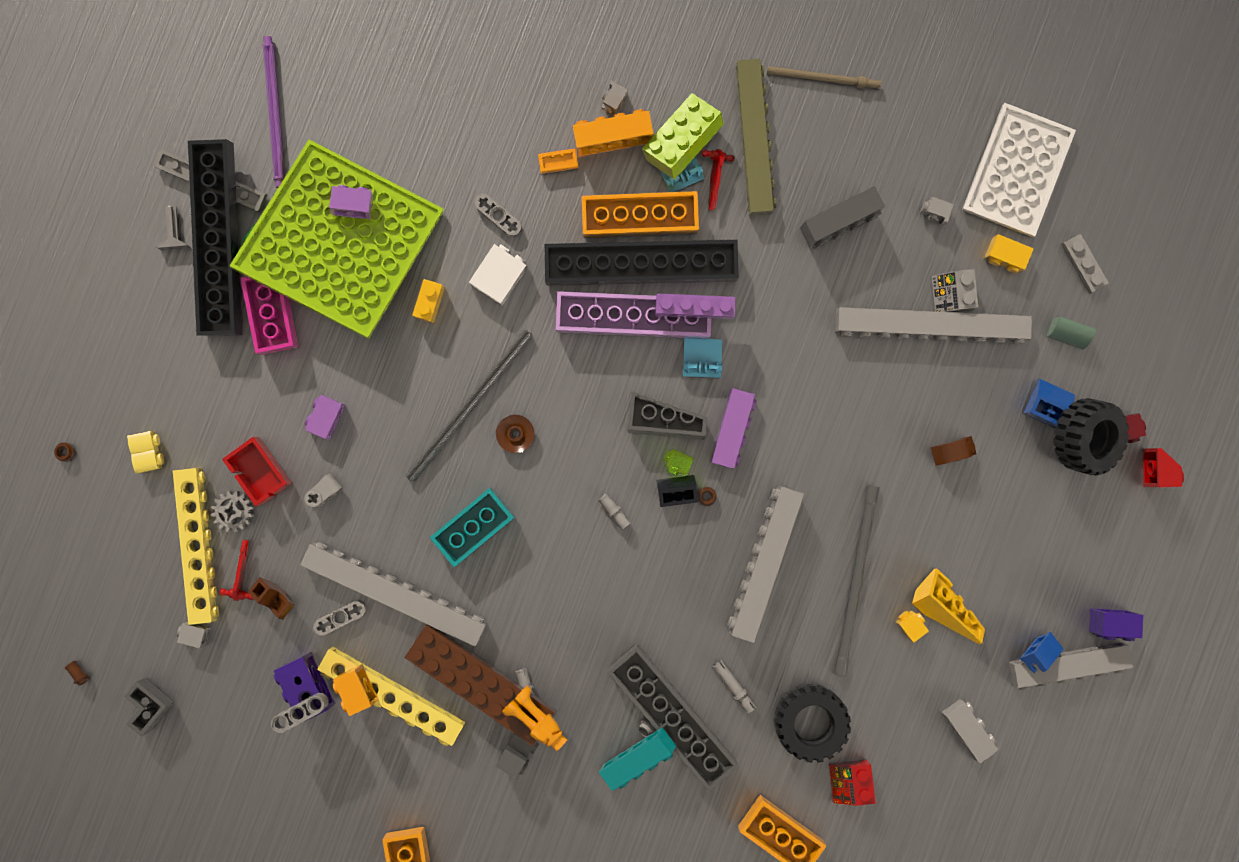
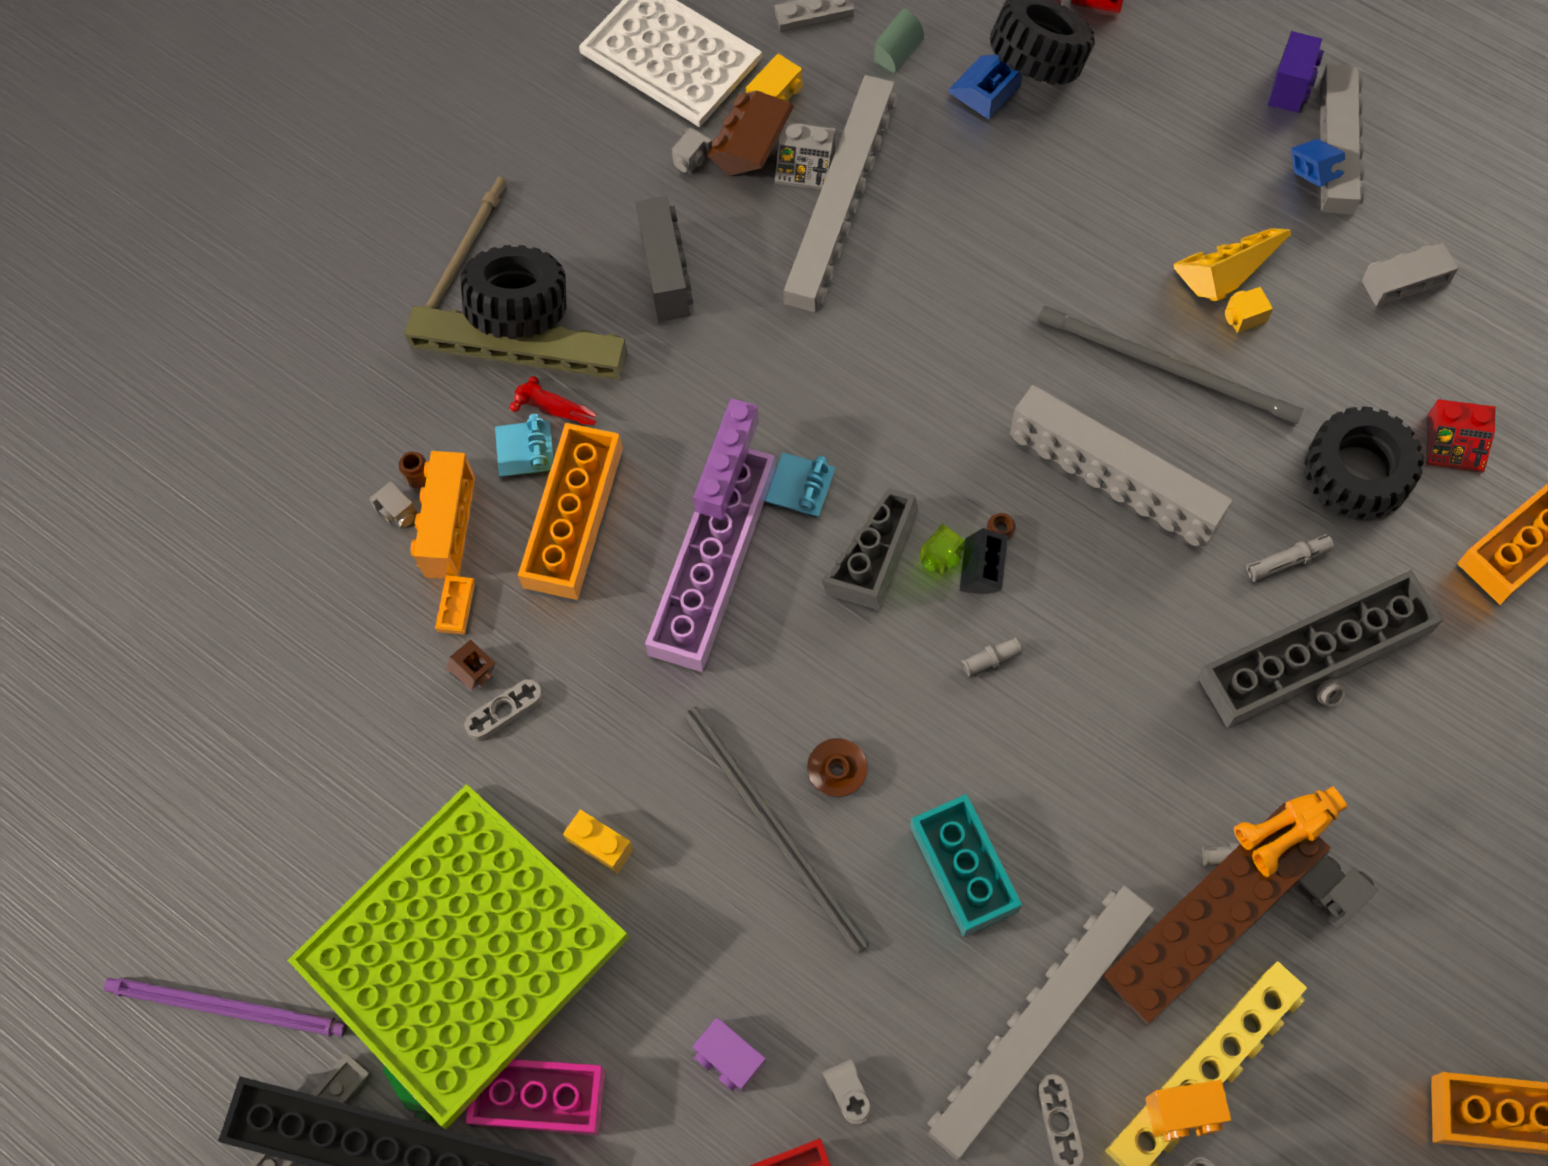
camera: 75 degrees left, 20 degrees down
medium lavender brick [329,185,373,219] -> none
white brick [469,244,527,306] -> none
black brick [544,239,739,286] -> none
teal brick [598,728,676,791] -> none
lime brick [642,93,724,180] -> none
medium lavender brick [710,388,757,469] -> none
reddish brown brick [930,436,977,466] -> none
none -> reddish brown brick [399,451,426,489]
none -> reddish brown brick [446,639,495,690]
none -> black tyre [460,245,567,339]
none -> reddish brown slope [708,90,794,176]

